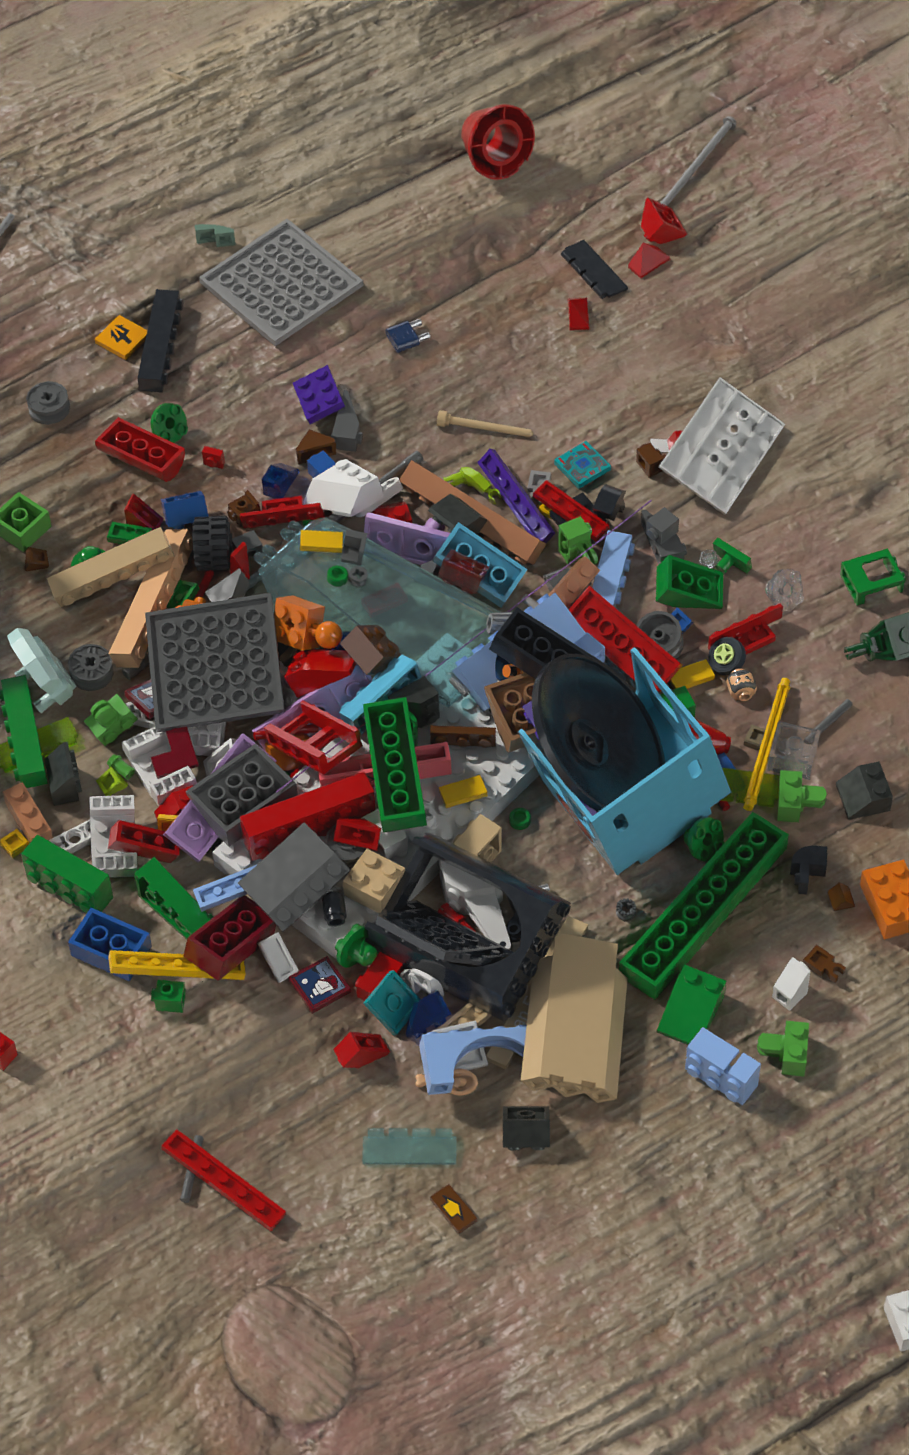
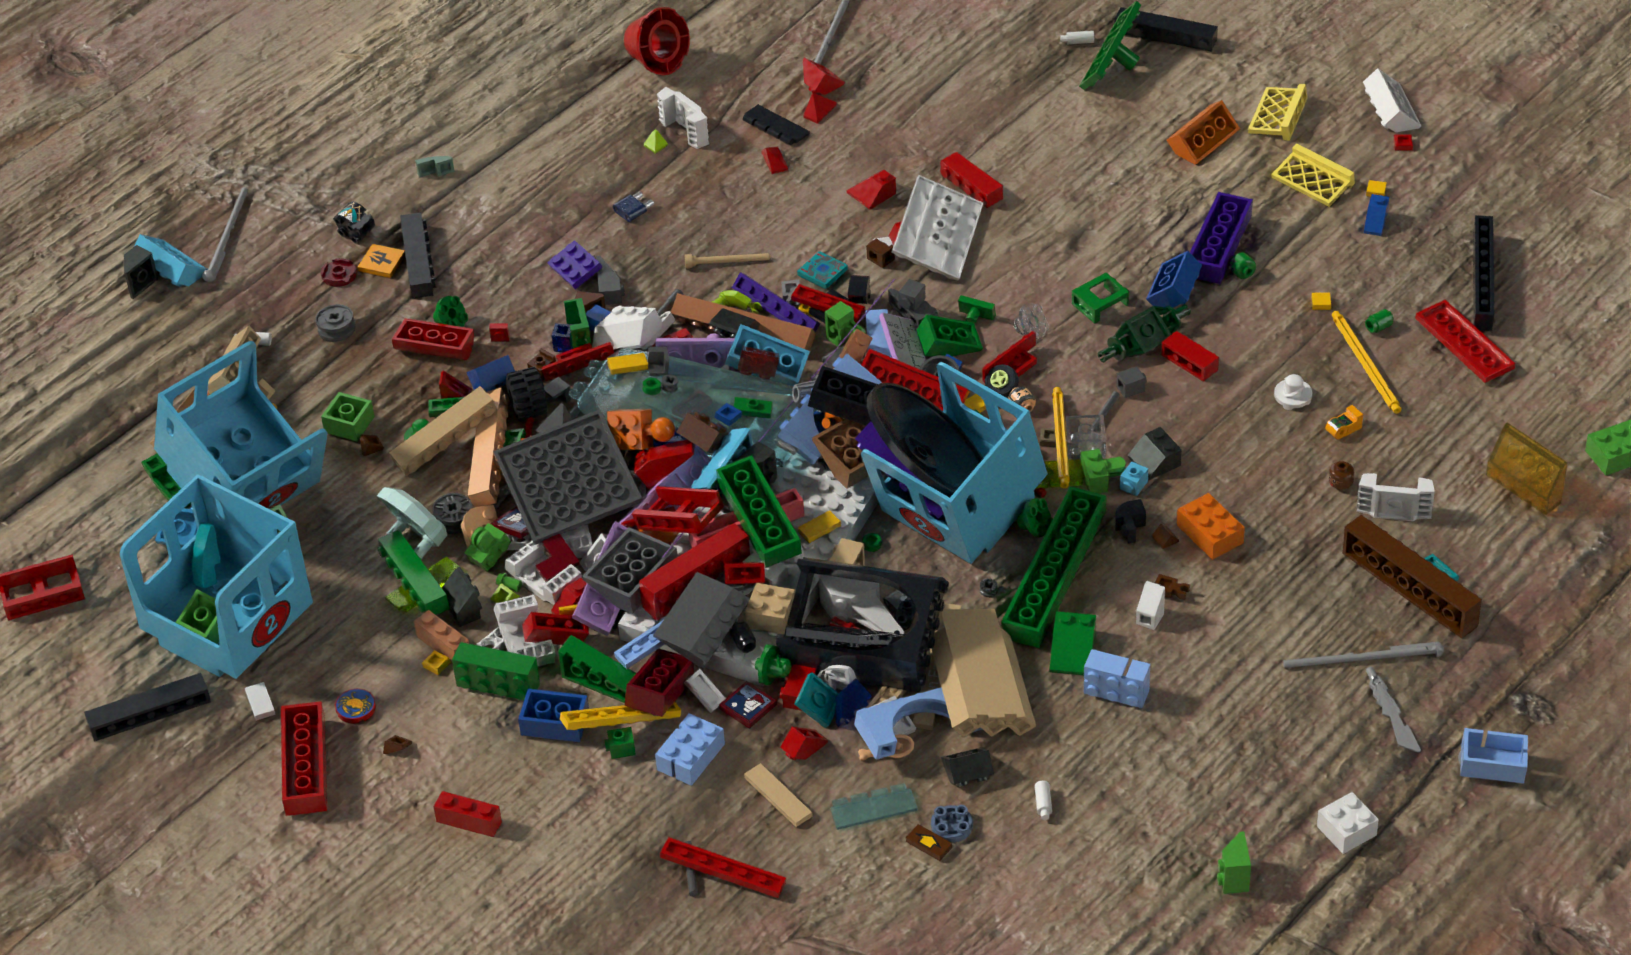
camera: 15 degrees left, 10 degrees down
light grey plate [199,219,364,346] -> none
red slope [230,542,250,580] -> none
reddish brown plate [430,725,496,748] -> none
clear plate [699,550,720,568] -> none
bright green brick [757,1021,809,1077] -> none
none -> dark red tile [321,258,357,287]
none -> black brick [333,201,375,244]
none -> light nougat plate [461,505,498,548]
none -> green window [564,298,591,349]
none -> lime slope [644,129,668,154]
none -> light blue piece [655,713,725,786]
none -> white plate [657,87,709,149]
none -> blue plate [715,403,742,426]
none -> green plate [733,397,773,419]
none -> tan tile [744,763,813,827]
none -> red slope [847,170,896,210]
none -> light grey tile [879,312,926,369]
none -> sand blue tile [931,805,973,843]
none -> red brick [940,152,1003,208]
none -> white cylinder [1035,781,1052,820]
none -> dark grey brick [1116,366,1147,398]
none -> medium azure brick [1120,462,1149,496]
none -> bright green slope [1217,831,1251,894]

